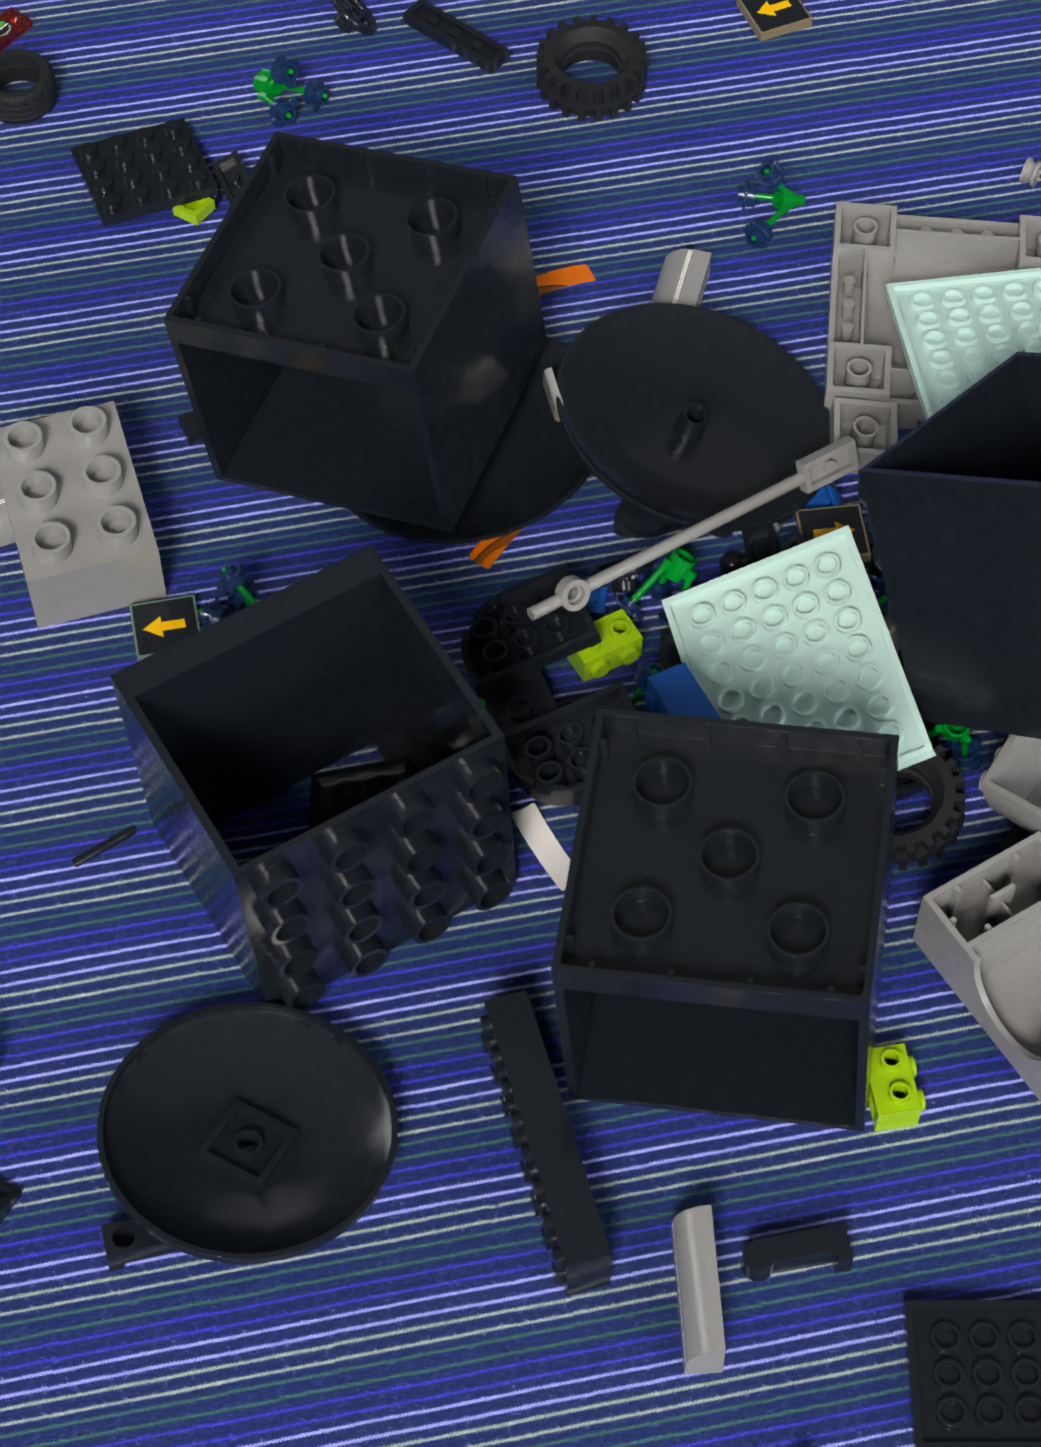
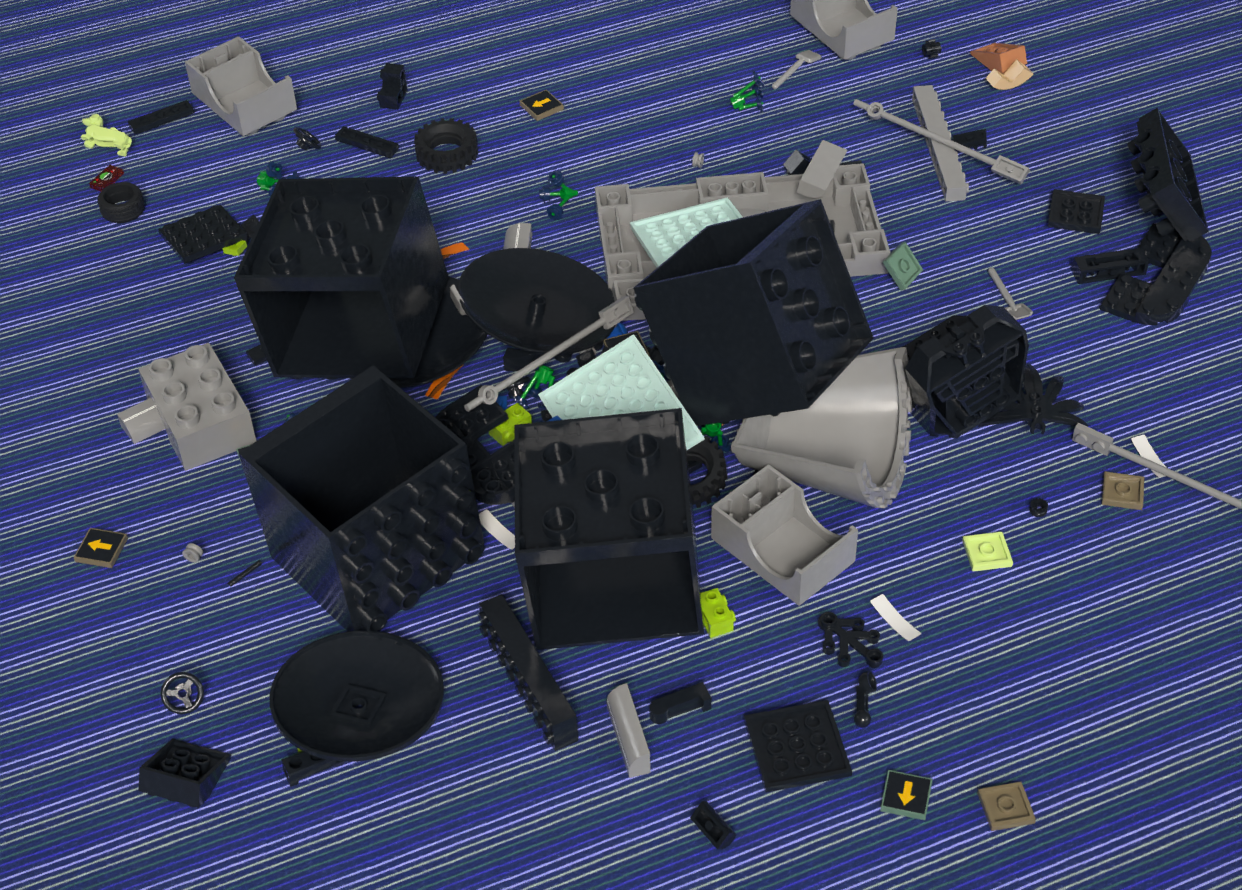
camera: 10 degrees left, 10 degrees down
none -> light grey bush [182,543,203,563]

